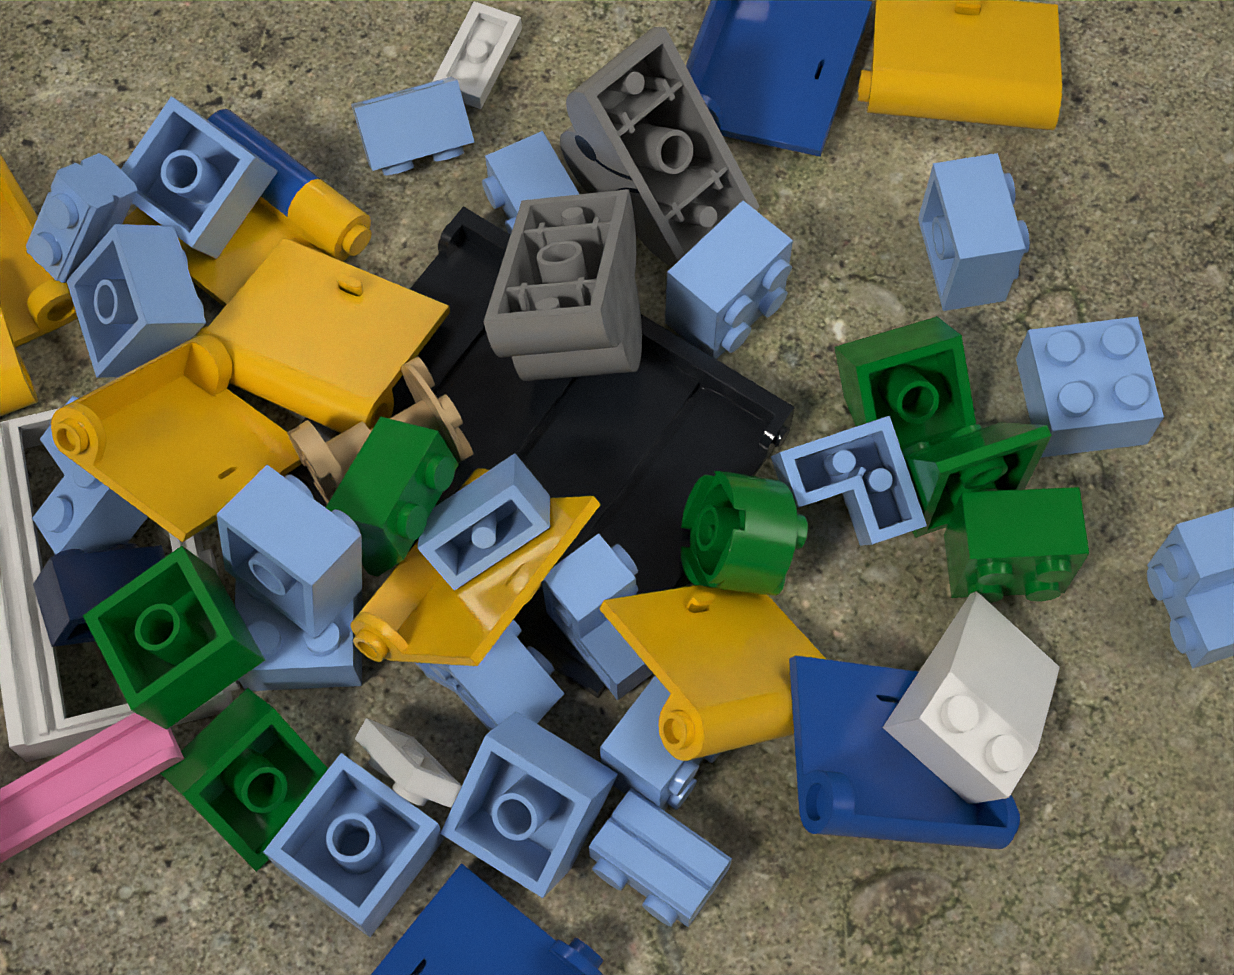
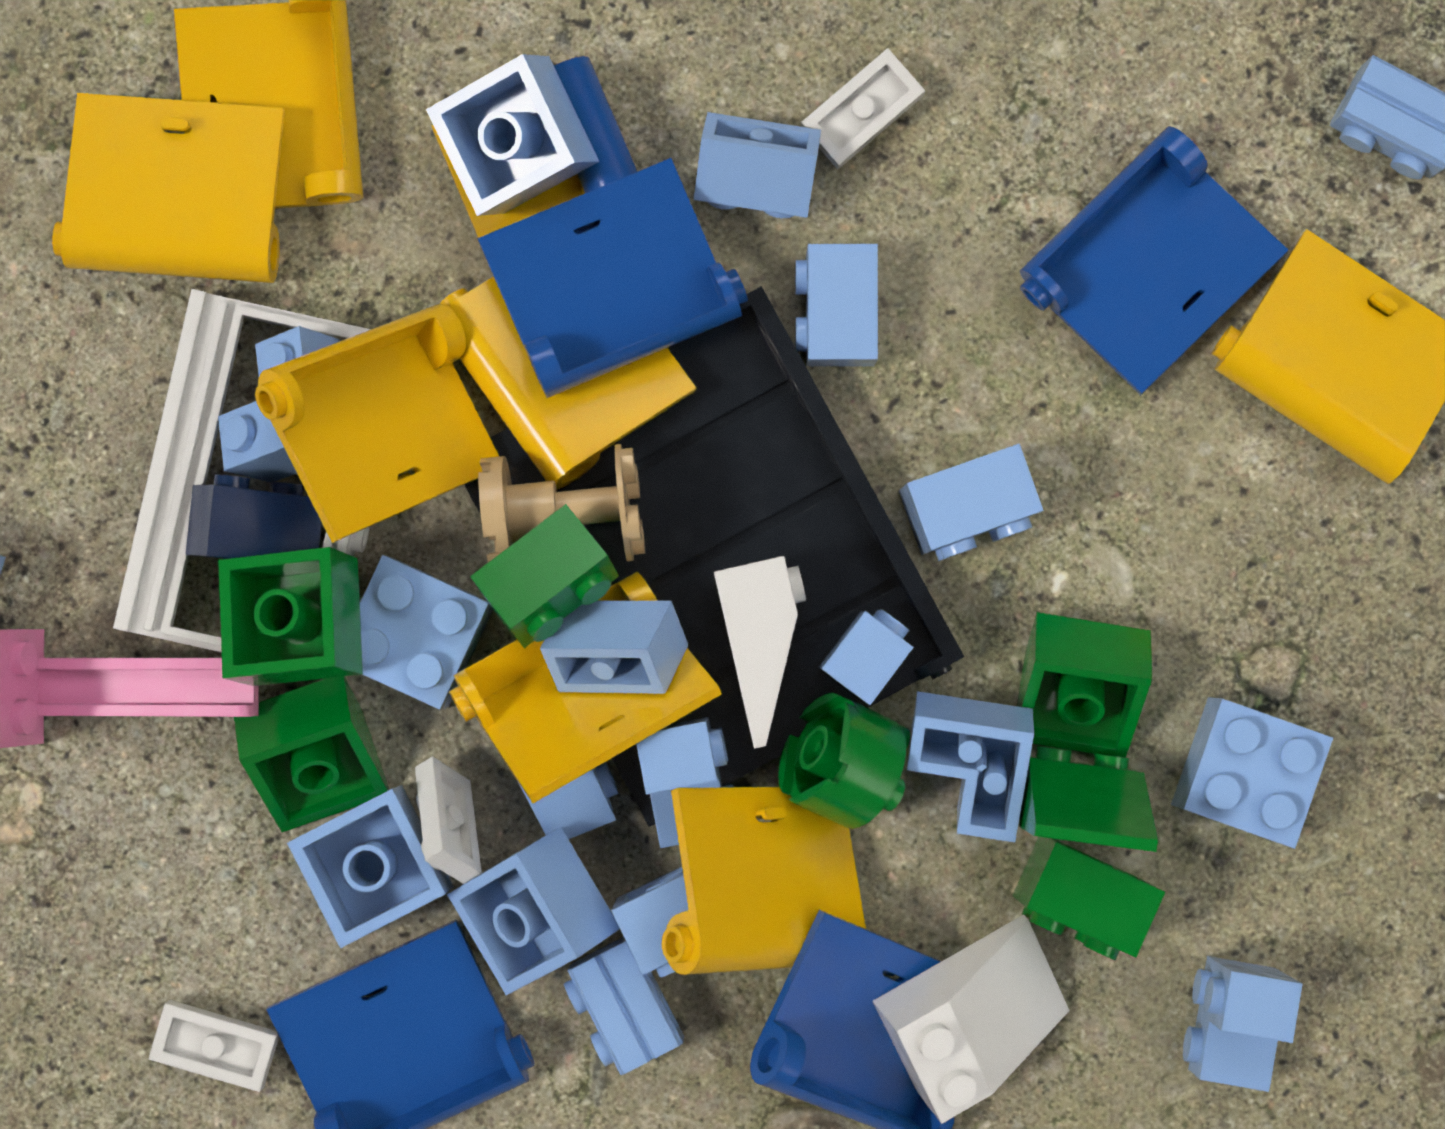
camera: 30 degrees right, 20 degrees up
light blue brick [26,153,138,283] -> none
light blue brick [67,224,206,378] -> none
light blue brick [217,465,362,639] -> none
light grey brick [483,189,642,381] -> none
light grey brick [560,27,760,267] -> none
light blue brick [918,153,1030,311] -> none
none -> blue door [478,158,748,398]
none -> white slope [714,556,806,749]
none -> light blue brick [819,609,914,705]

